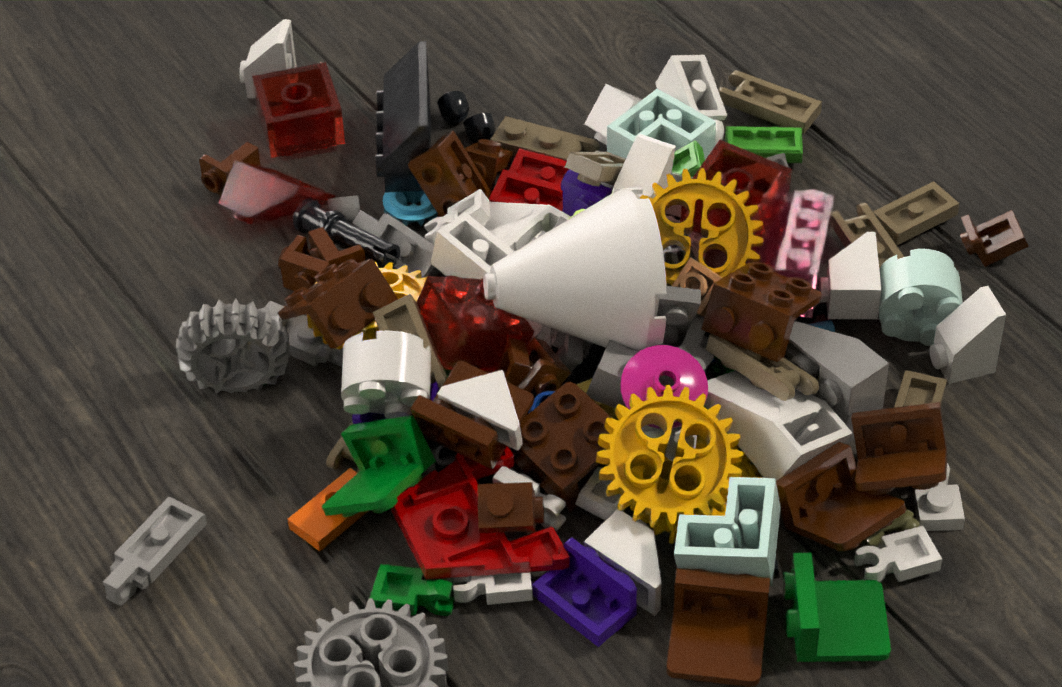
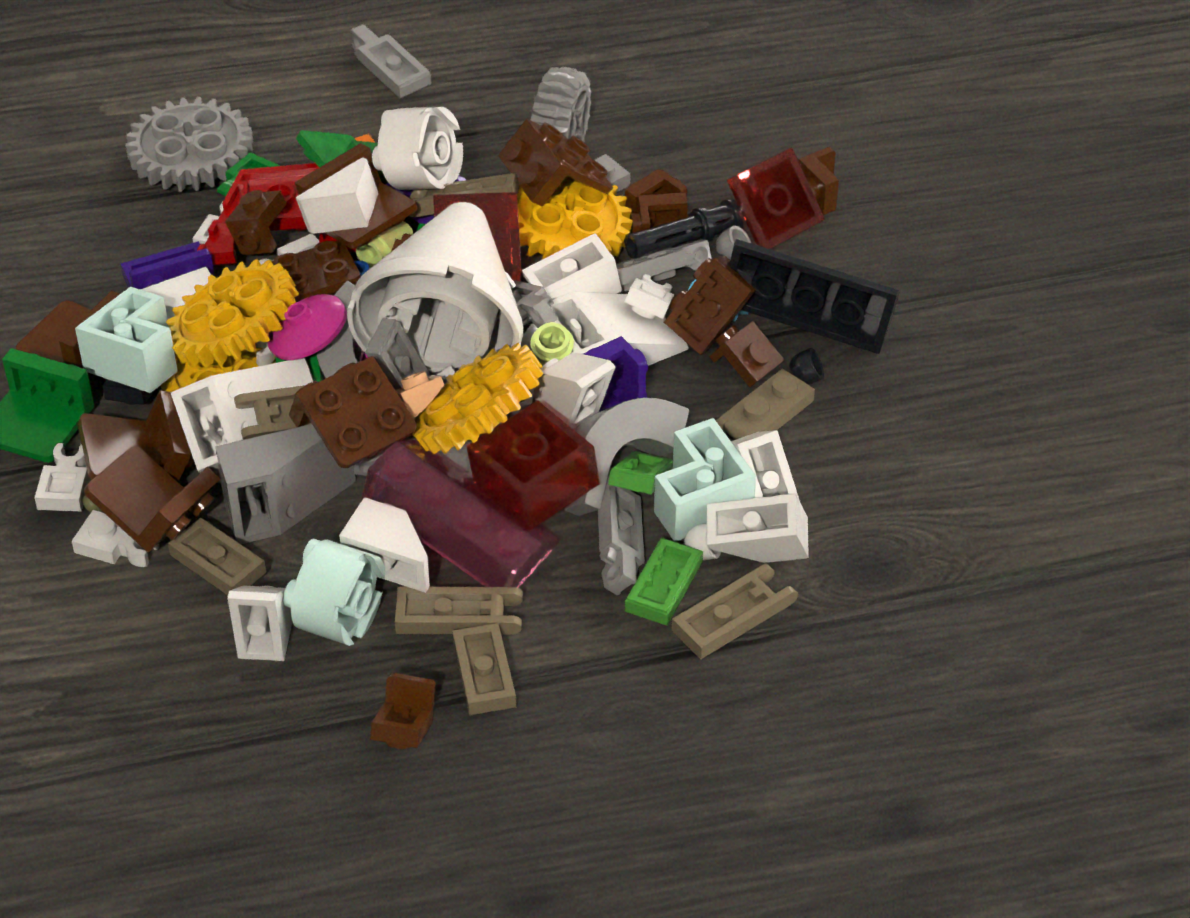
camera: 110 degrees right, 0 degrees up
white slope [239,19,298,101] -> none
clear red brick [252,62,345,158] -> none
black hinge [437,91,469,124] -> none
red slope [489,148,570,211] -> none
dark tan plate [565,152,626,187] -> none

